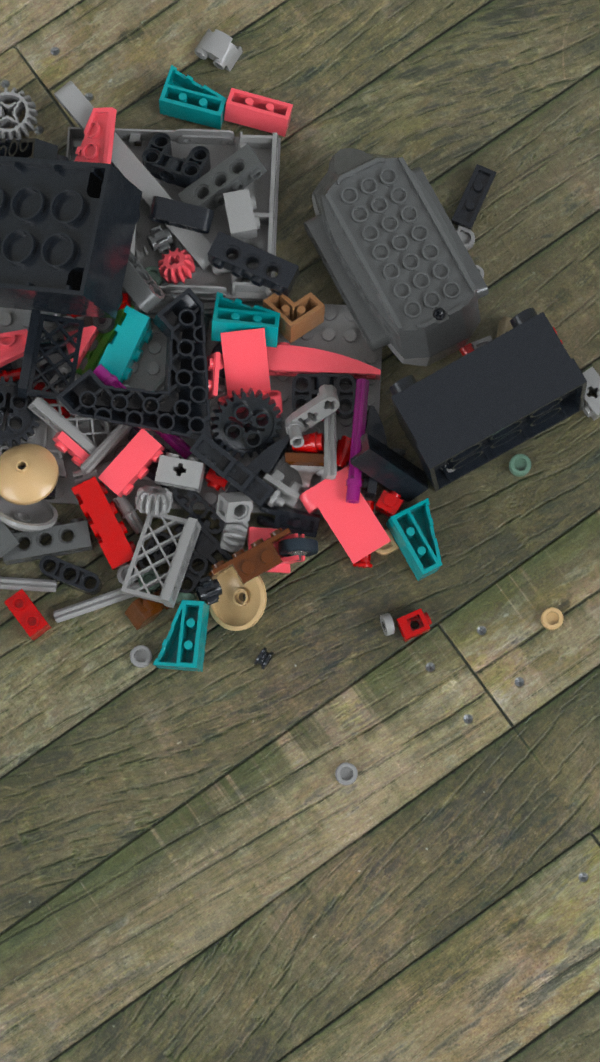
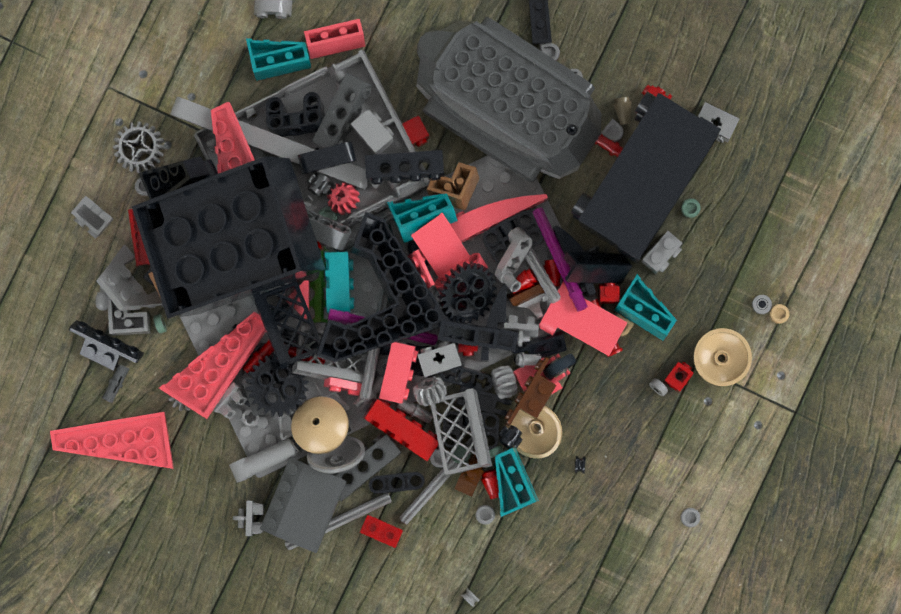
camera: 25 degrees left, 5 degrees up
light grey brick [216,492,253,523] -> none
none -> red brick [402,115,430,147]
none -> light grey bush [461,588,480,607]
none -> red cone [480,469,499,499]
none -> light grey pin [515,352,541,367]
none -> light grey brick [642,231,682,274]
none -> tan dish [694,328,752,386]
none -> light grey tile [752,295,772,314]

